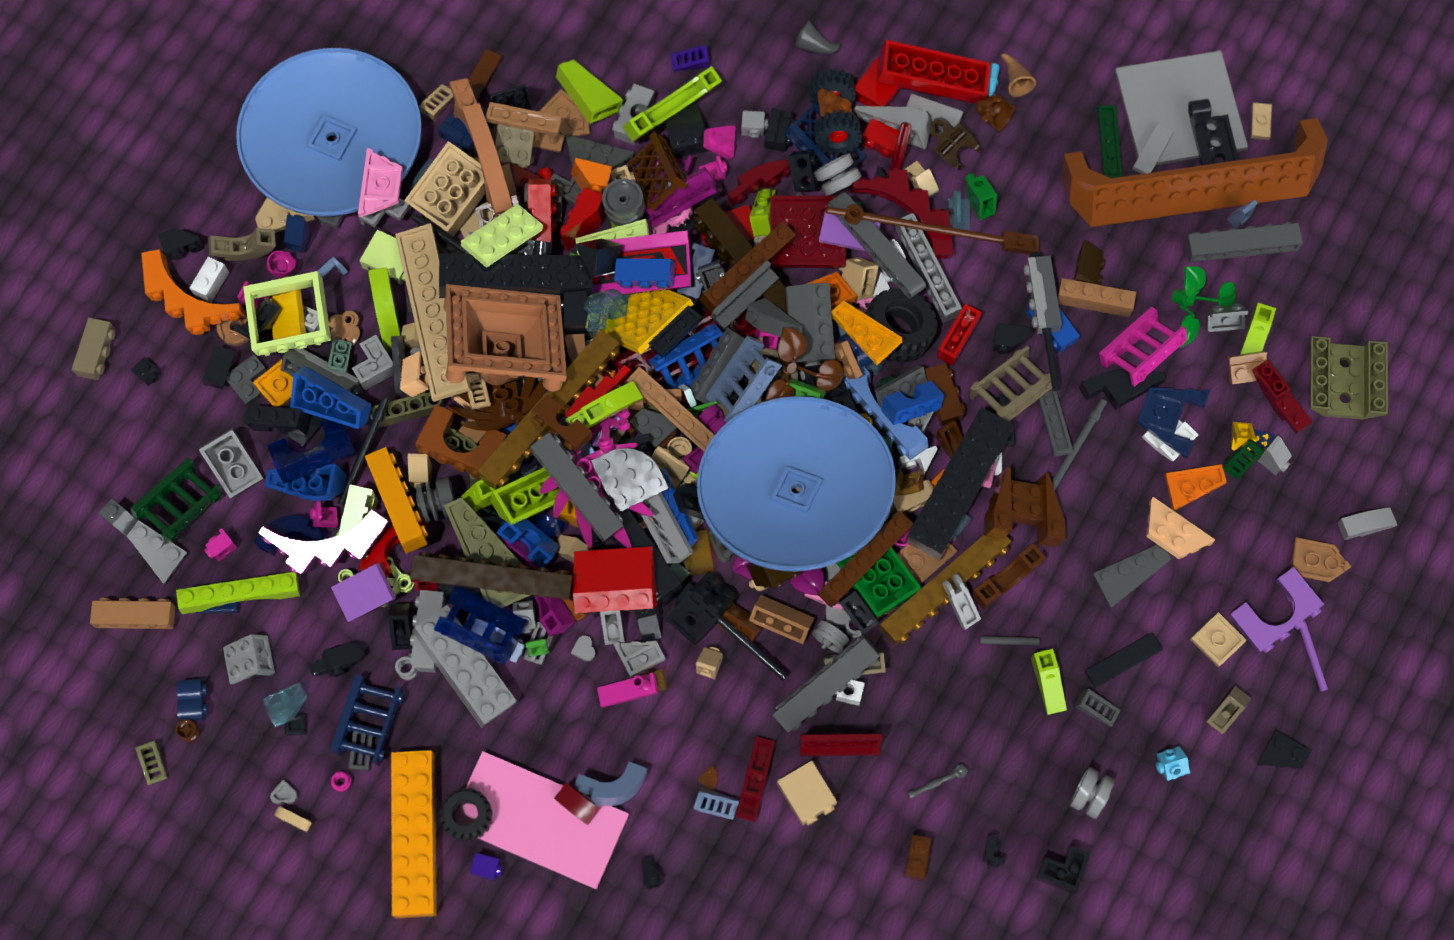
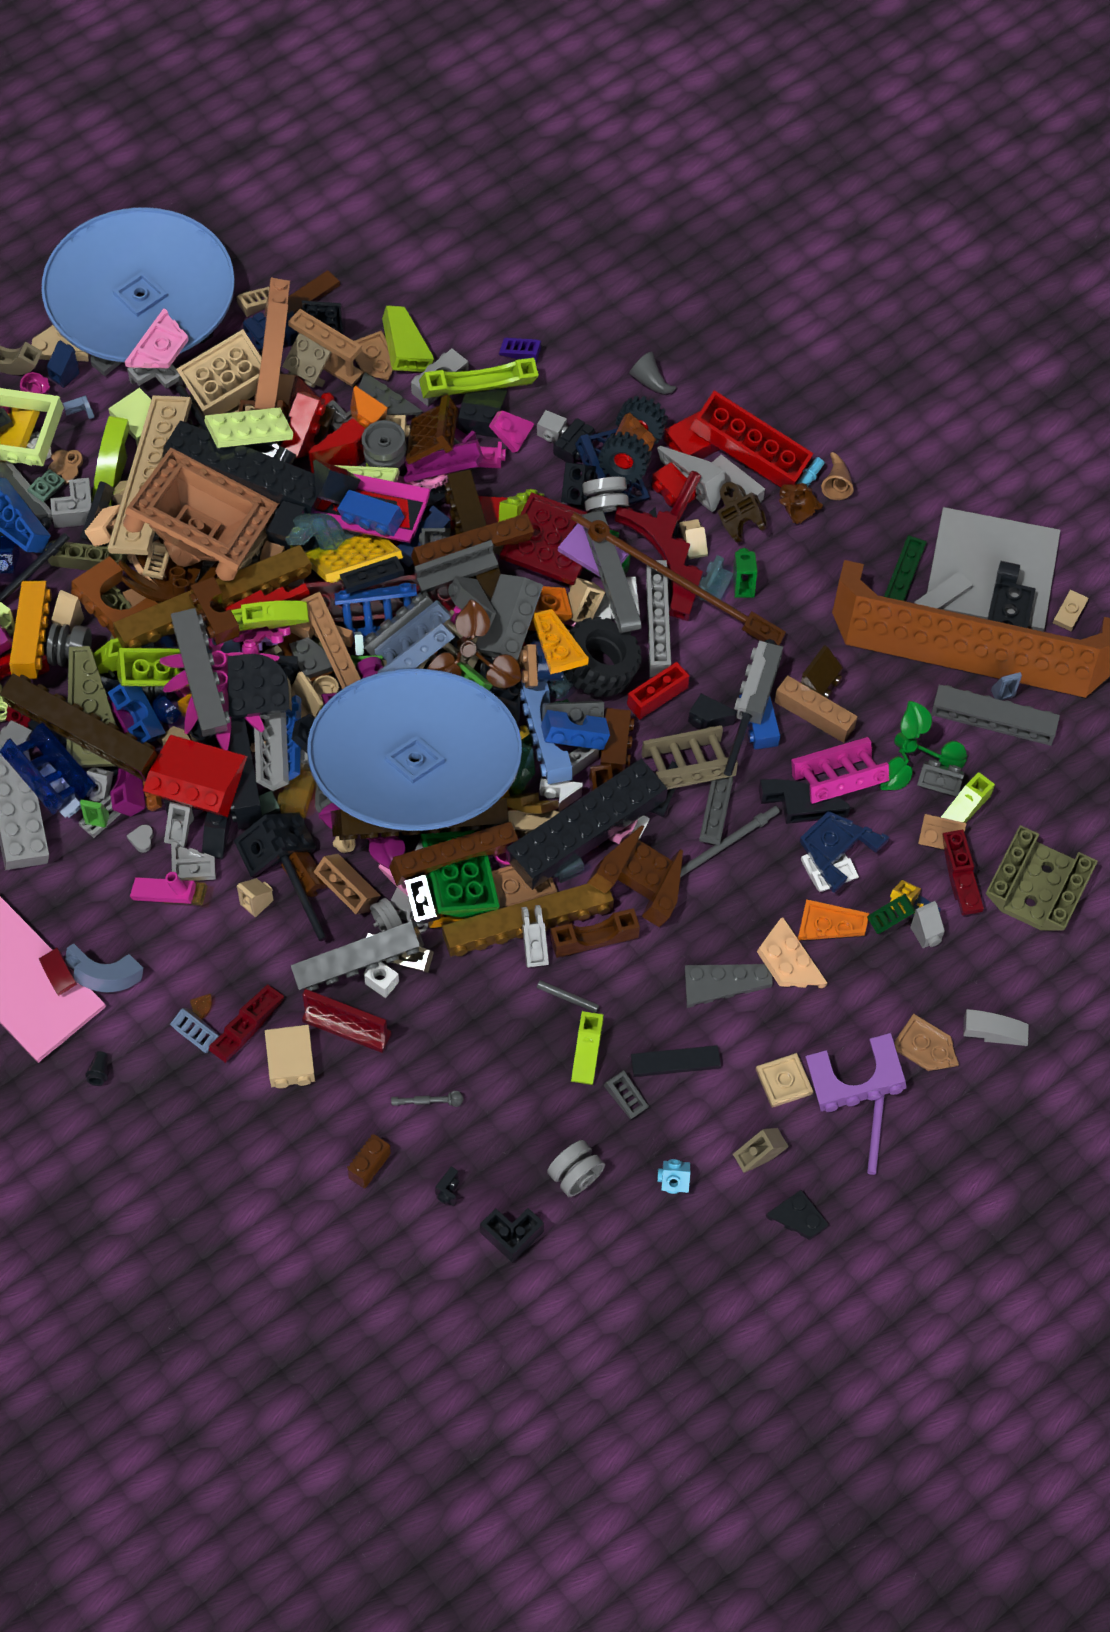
camera: 20 degrees right, 10 degrees down
dark red slope [728,159,791,207] -> none

